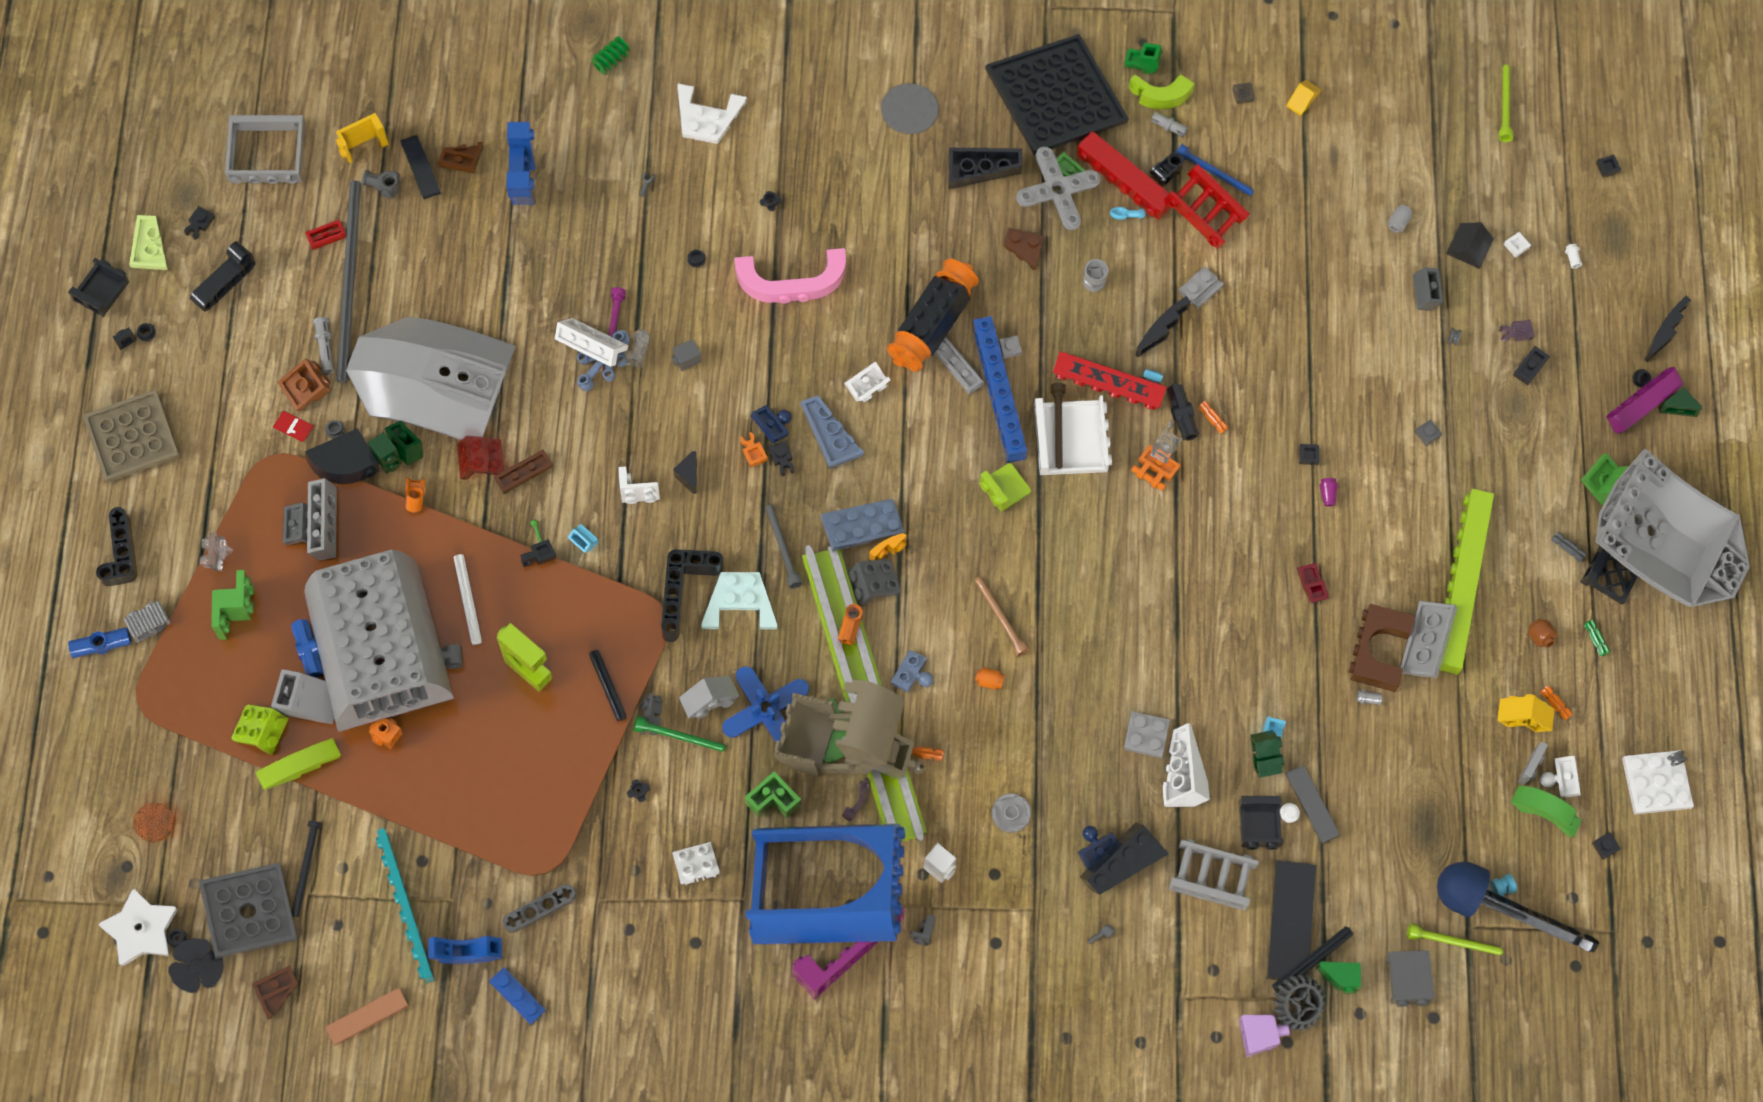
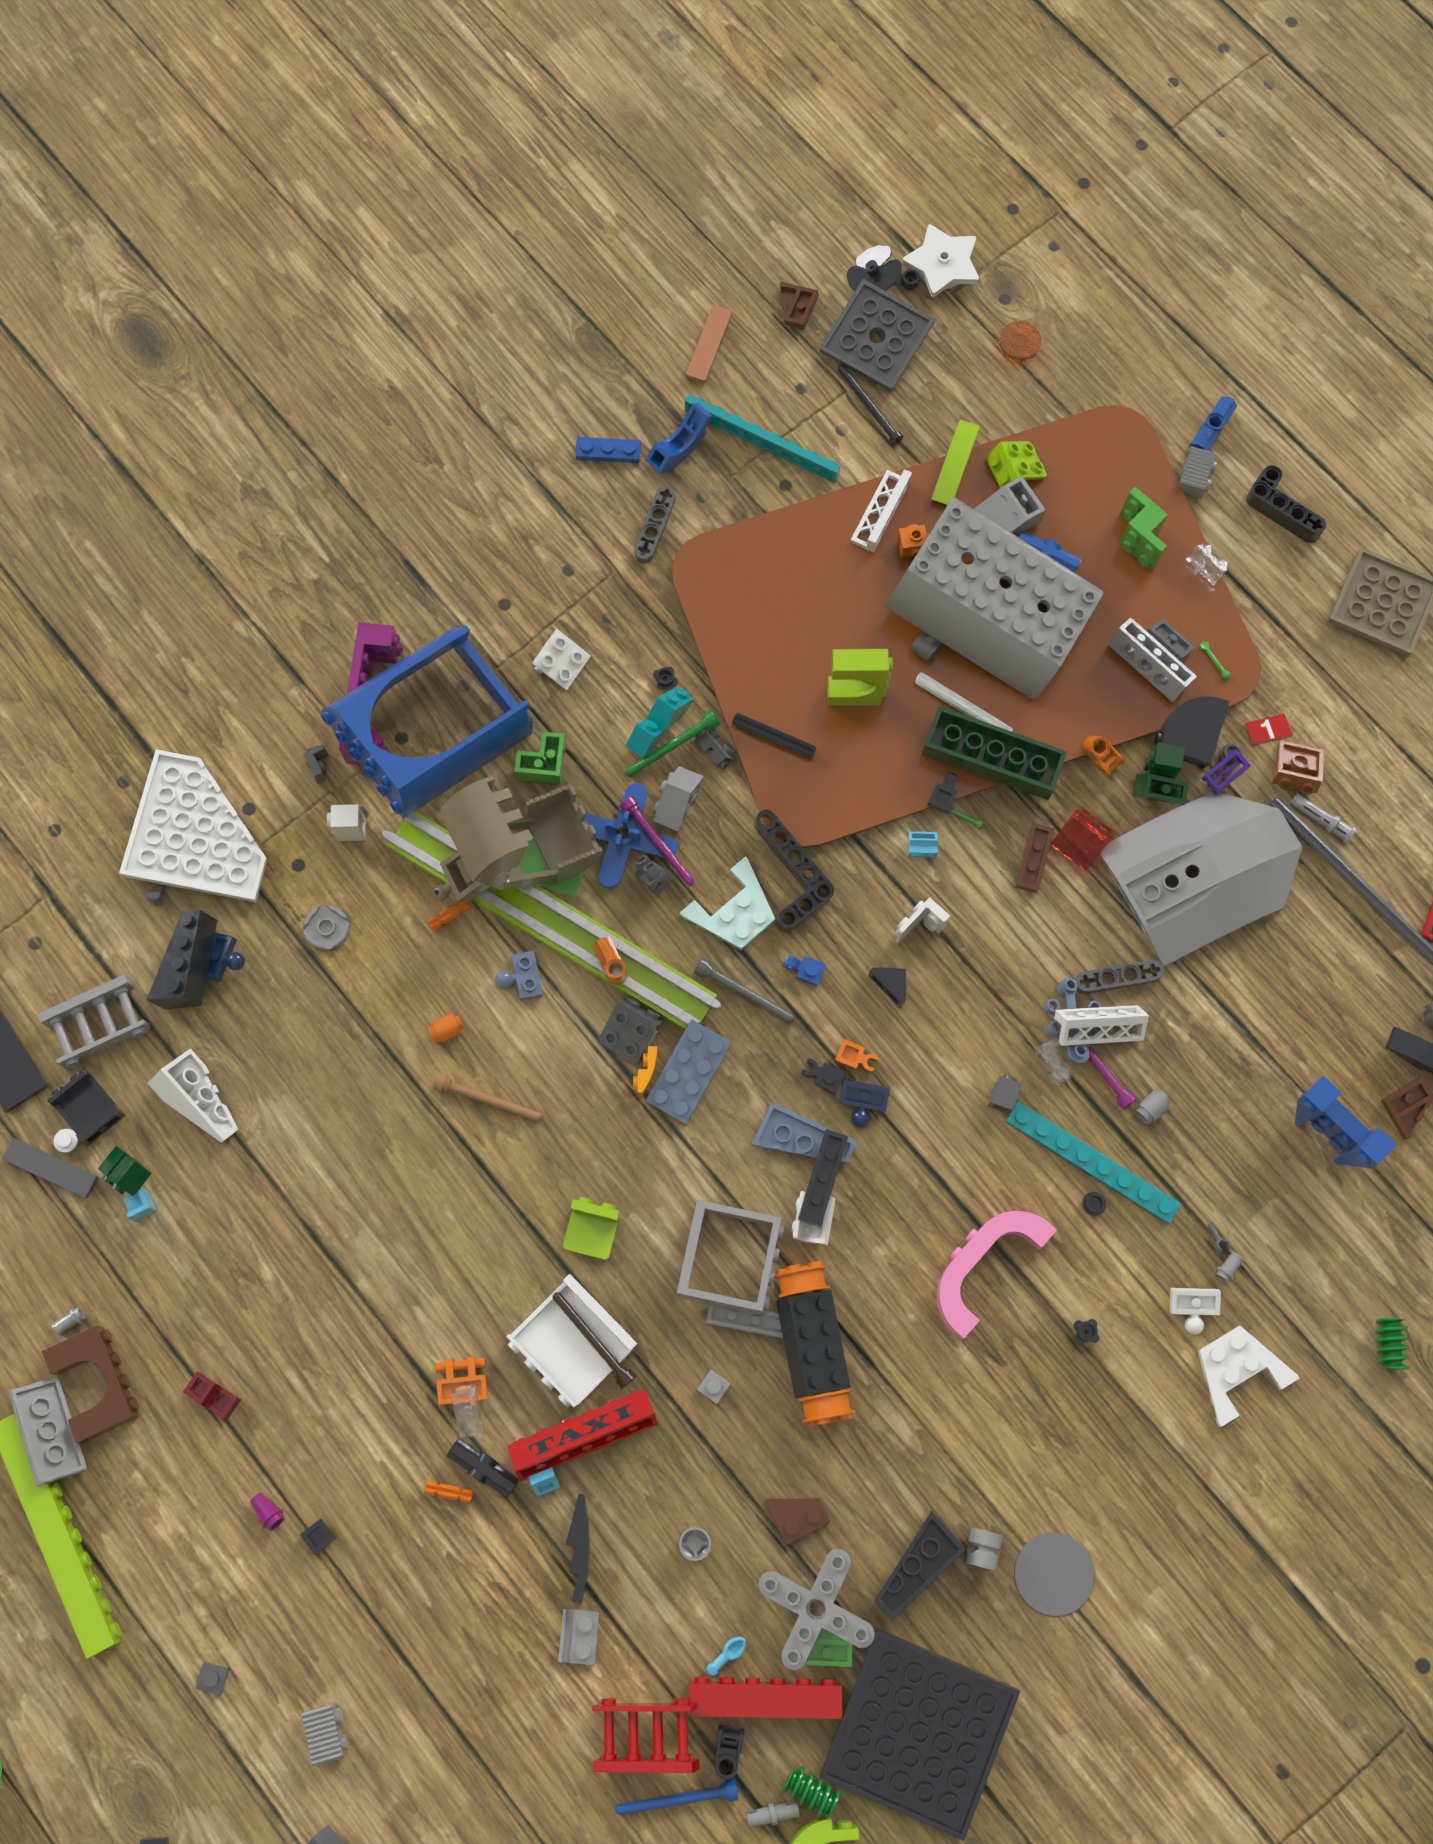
camera: 140 degrees right, 5 degrees up
blue brick [972,316,1027,463] -> none
light grey plate [1123,711,1170,759] -> none
dark grey bush [1448,328,1461,346] -> none
none -> white plate [119,749,267,903]
none -> light grey brick [302,1702,349,1766]
none -> magenta piece [619,796,695,886]
none -> teal arch [625,687,694,758]
none -> dark grey hips [634,855,671,893]
none -> light grey window [676,1200,784,1316]
none -> green piece [781,1765,840,1819]
none -> blue plate [783,955,826,987]
none -> black plate [797,1129,848,1228]
none -> white fence [850,469,912,553]
none -> dark green brick [921,706,1067,800]
none -> light grey wheel [964,1527,1003,1571]
none -> teal plate [1005,1101,1181,1225]
none -> dark grey beam [1075,960,1164,994]
none -> light grey brick [1135,1090,1171,1125]
none -> white plate [1170,1288,1221,1335]
none -> bright green hinge [1200,641,1231,680]
none -> dark purple tile [1201,750,1251,795]
none -> light grey pin [1215,1252,1244,1283]

